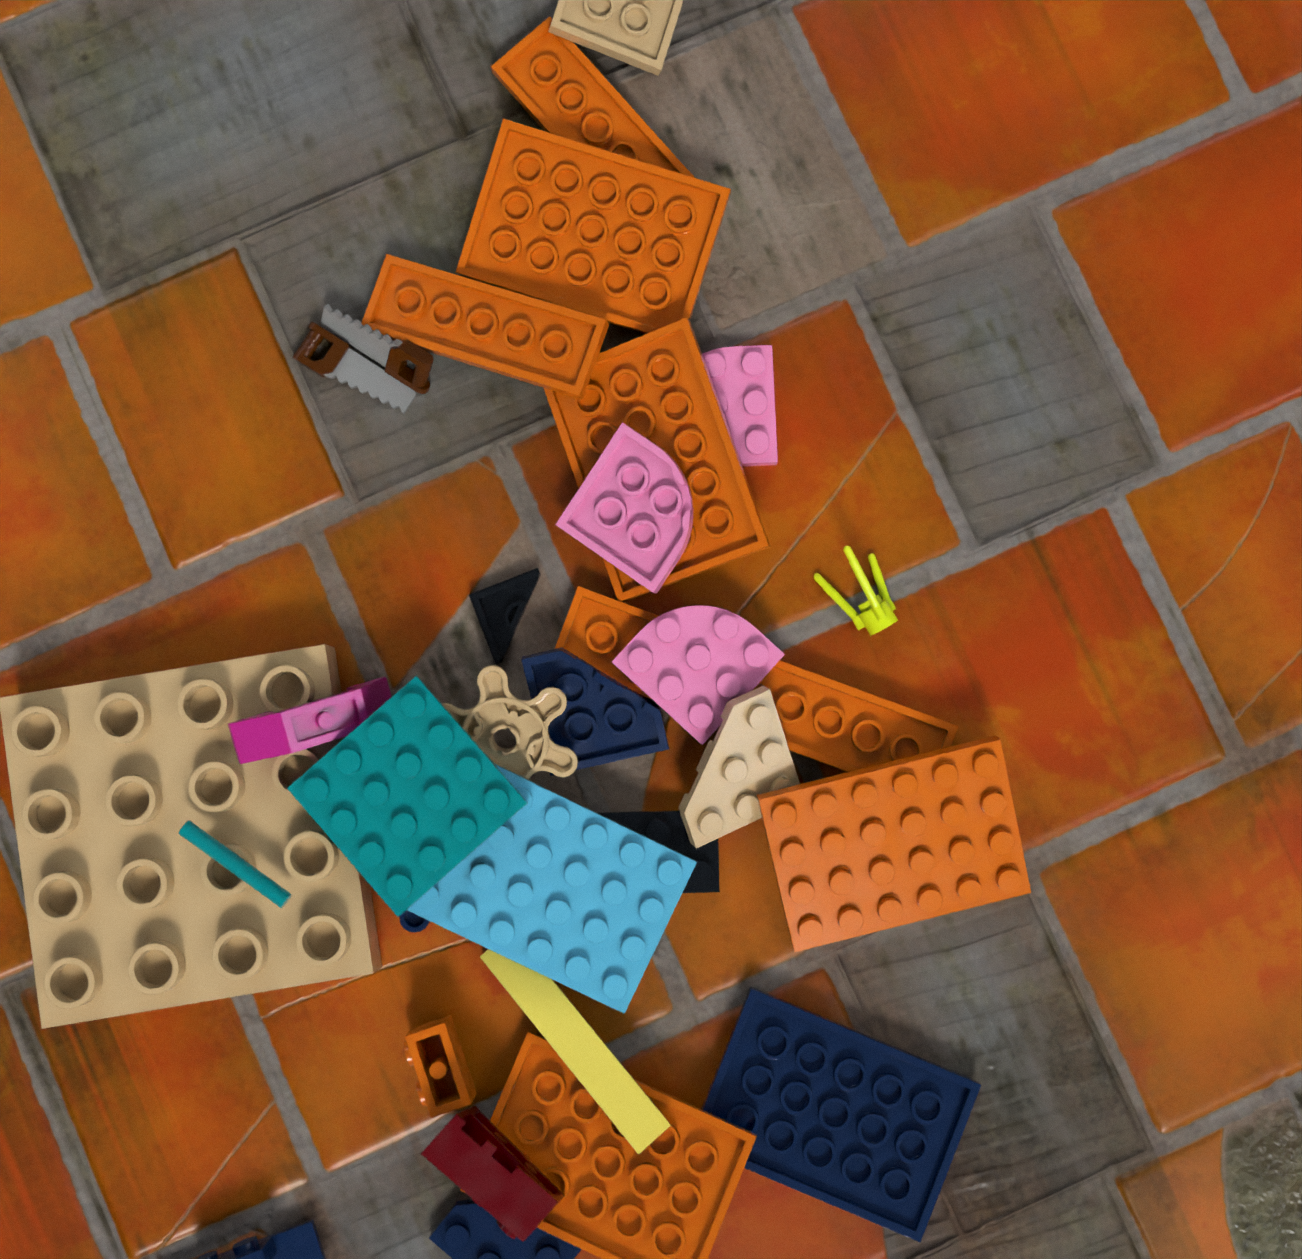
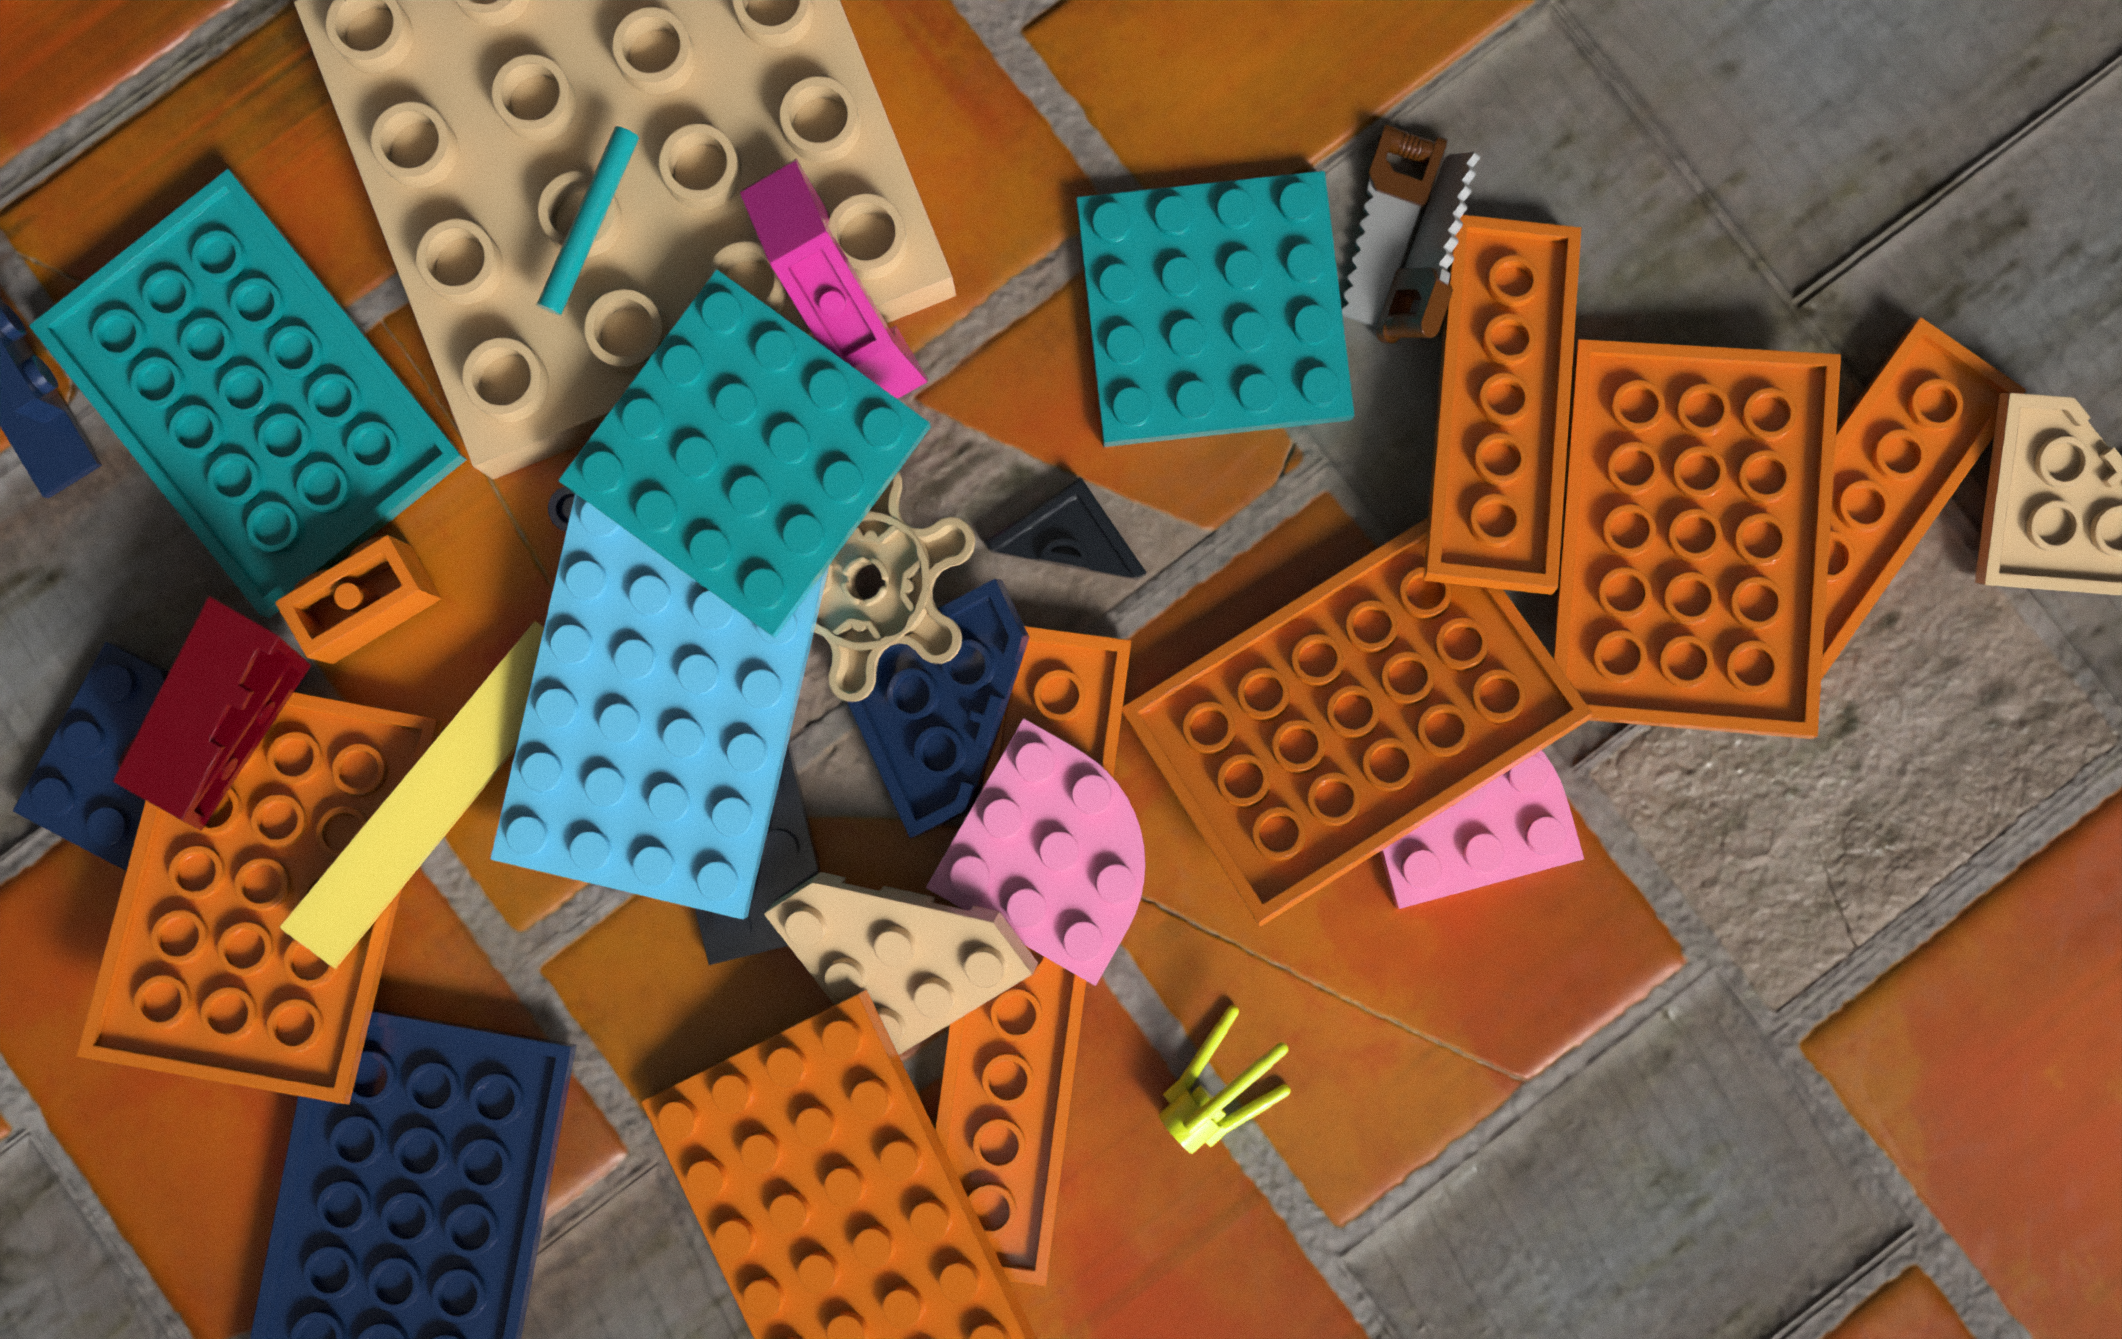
camera: 80 degrees right, 0 degrees up
bright pink plate [555,422,693,593] -> none
none -> teal plate [29,169,467,618]
none -> teal plate [1077,171,1355,447]

